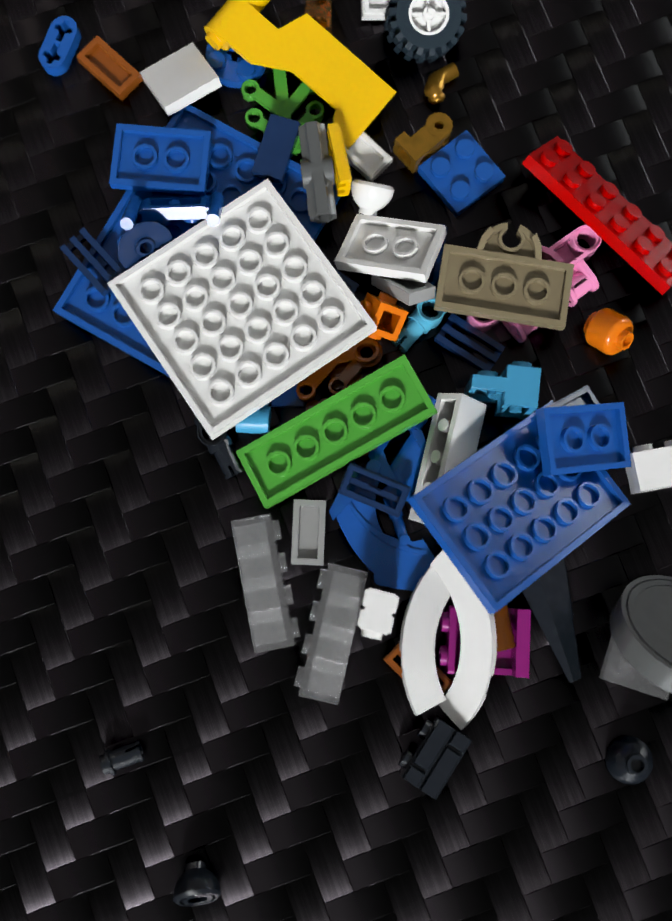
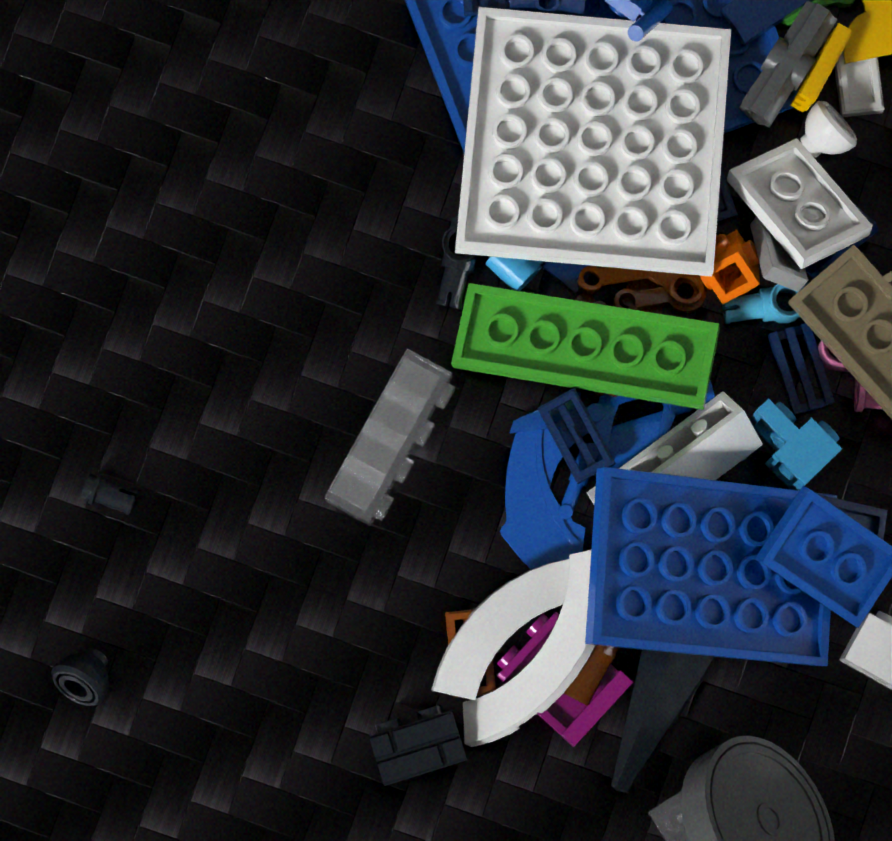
camera: 40 degrees right, 0 degrees up
light grey tile [291,499,326,566] -> none
clear brick [294,563,368,705] -> none
white brick [356,588,399,640] -> none

